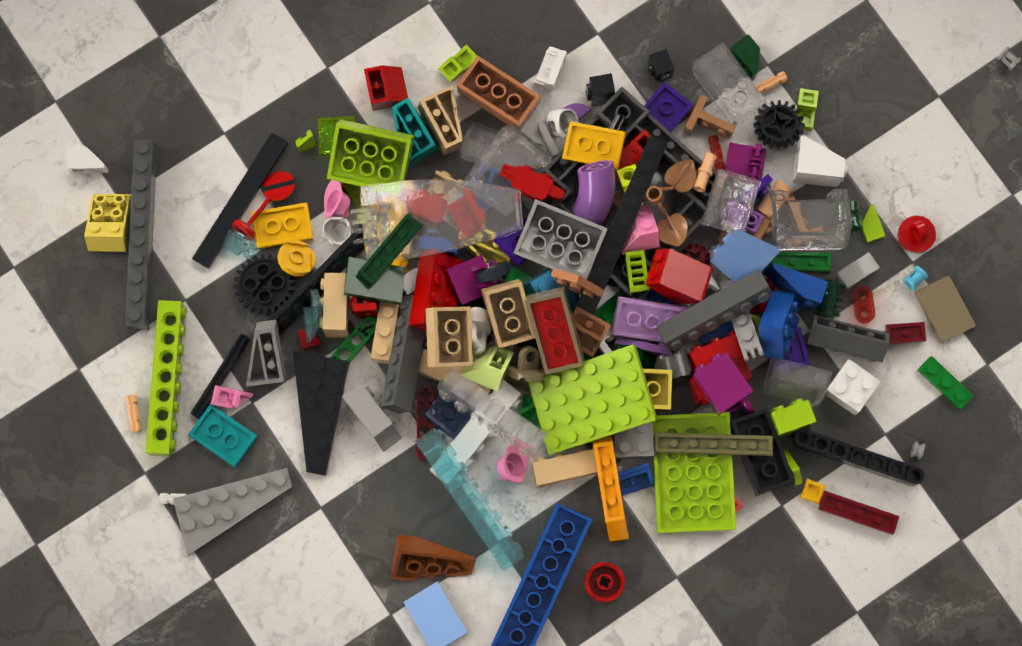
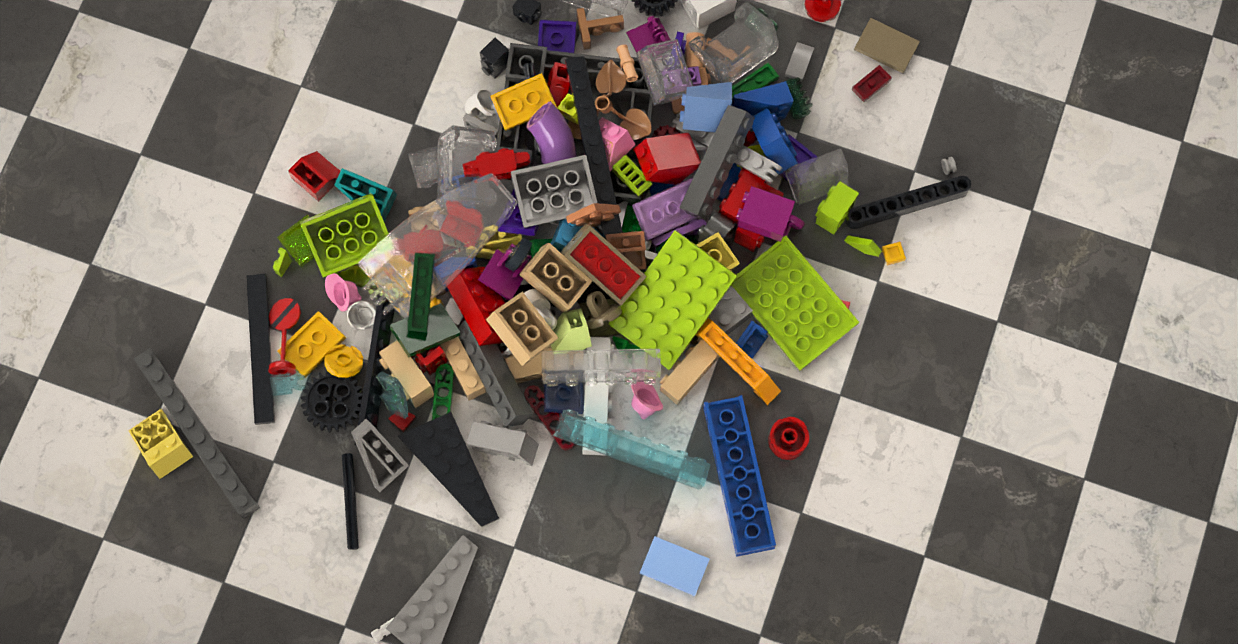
camera: 40 degrees left, 5 degrees down
white slope [66,144,108,174] -> none
light nougat axle [126,394,142,432] -> none
lime brick [145,300,187,456] -> none
teal tile [188,404,258,468] -> none
bright pink slope [211,385,253,408] -> none
dark orange wedge [391,535,476,582] -> none
tan wedge [418,85,463,156] -> none
lime slope [438,44,477,82] -> none
nougat brick [457,56,540,132] -> none
white hinge [534,47,567,91] -> none
medium lavender tile [564,103,591,122] -> none
olive tile [654,433,773,456] -> none
clear red axle [708,135,726,171] -> none
black brick [730,408,795,497] -> none
dark grey brick [807,315,890,363] -> none
dark red plate [818,491,899,535] -> none
white brick [823,359,881,416] -> none
clear red plate [852,285,875,324] -> none
lime tile [860,204,886,243] -> none
medium azure bush [903,266,928,291] -> none
green plate [917,356,974,410] -> none

